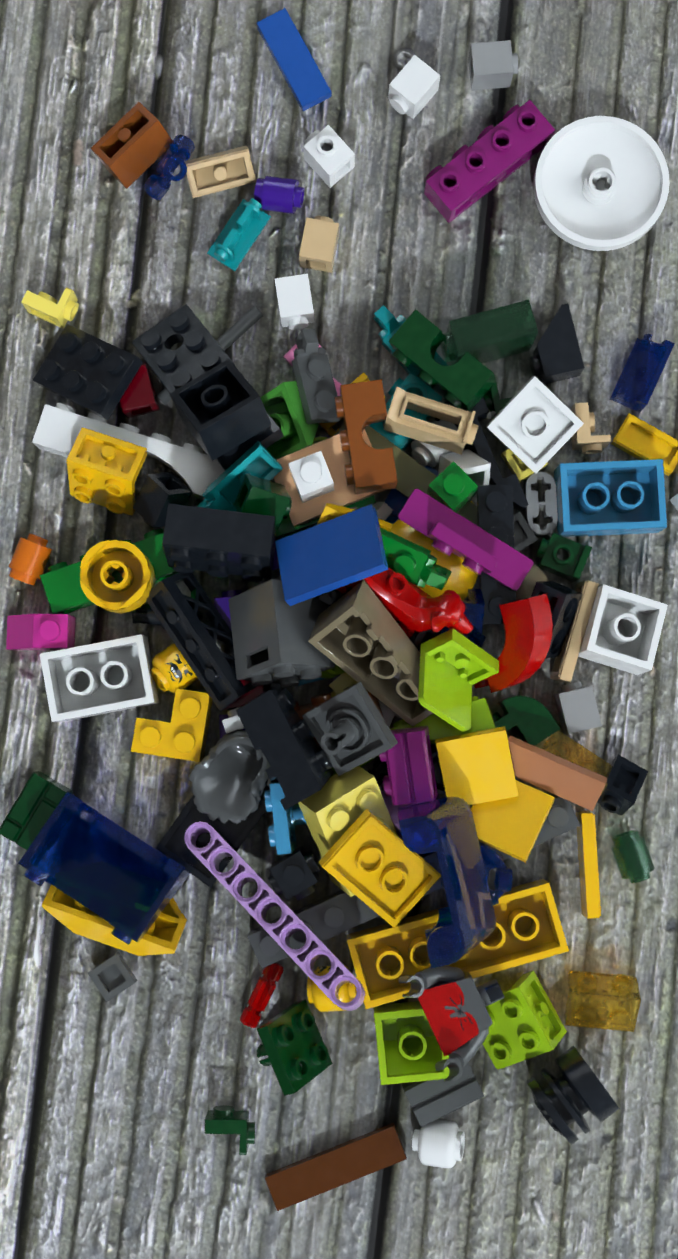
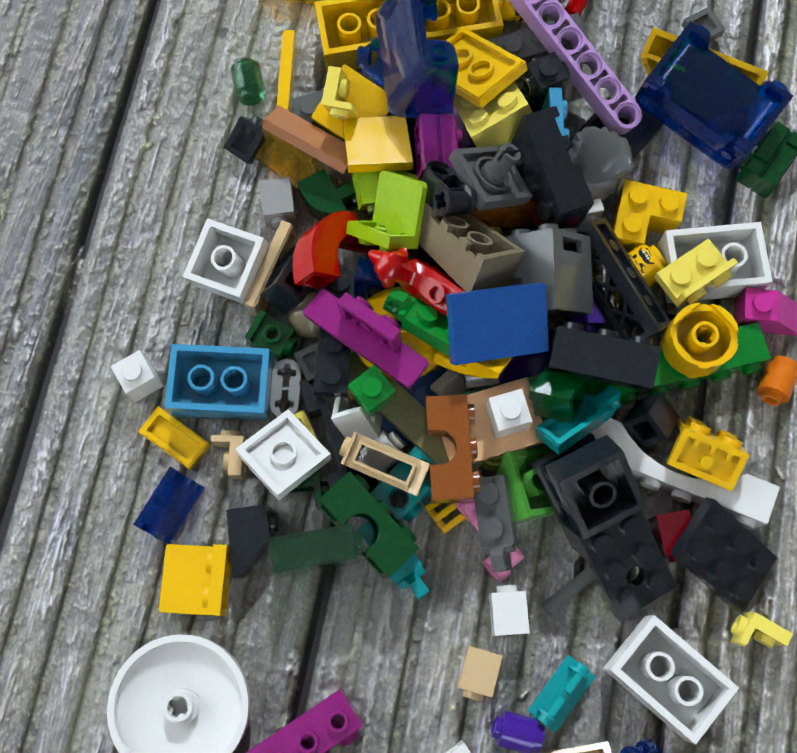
camera: 175 degrees left, 10 degrees down
none -> yellow bracket [159,544,232,616]
none -> light yellow bracket [321,66,359,120]
none -> black piece [421,161,477,216]
none -> white brick [603,615,739,745]
none -> light yellow bracket [654,238,738,308]

